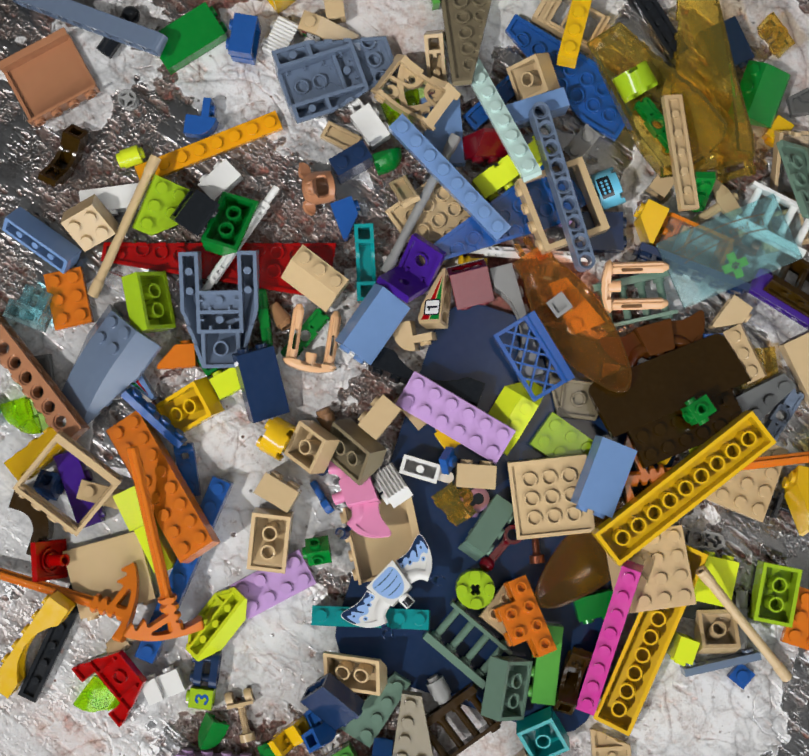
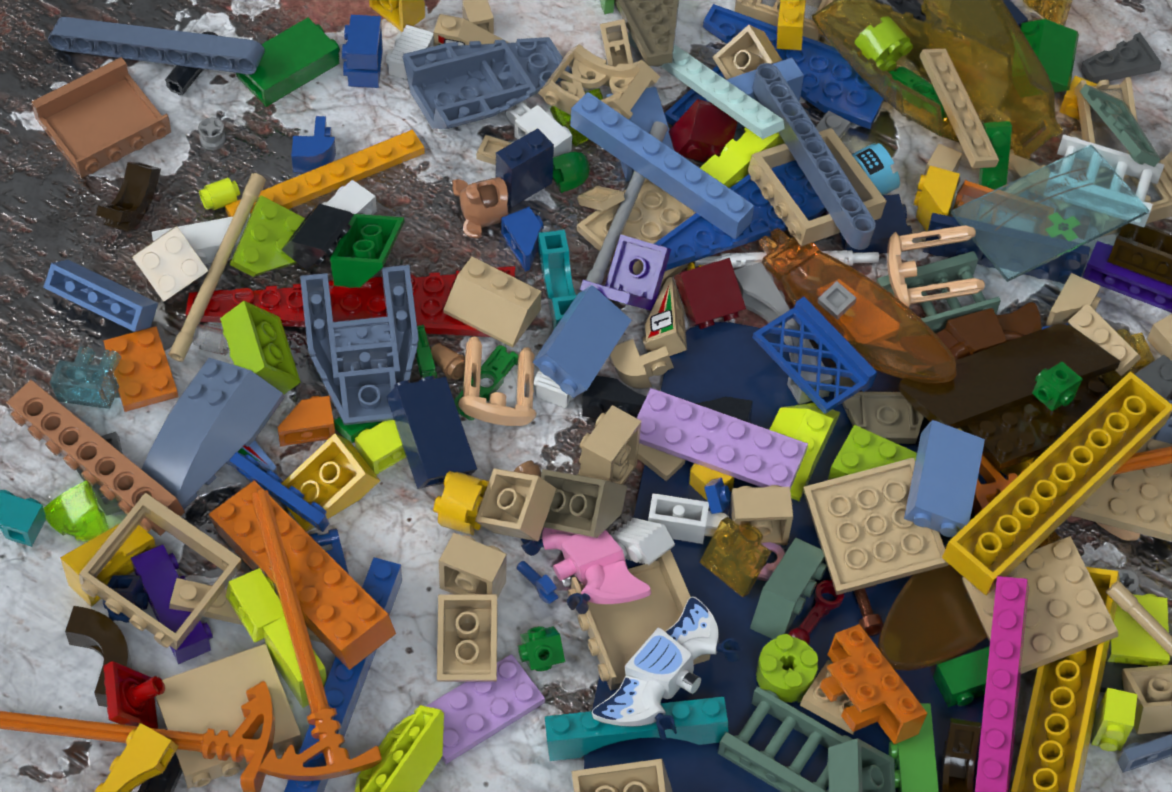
camera: 10 degrees left, 30 degrees down
white axle [201,185,280,291] -> none

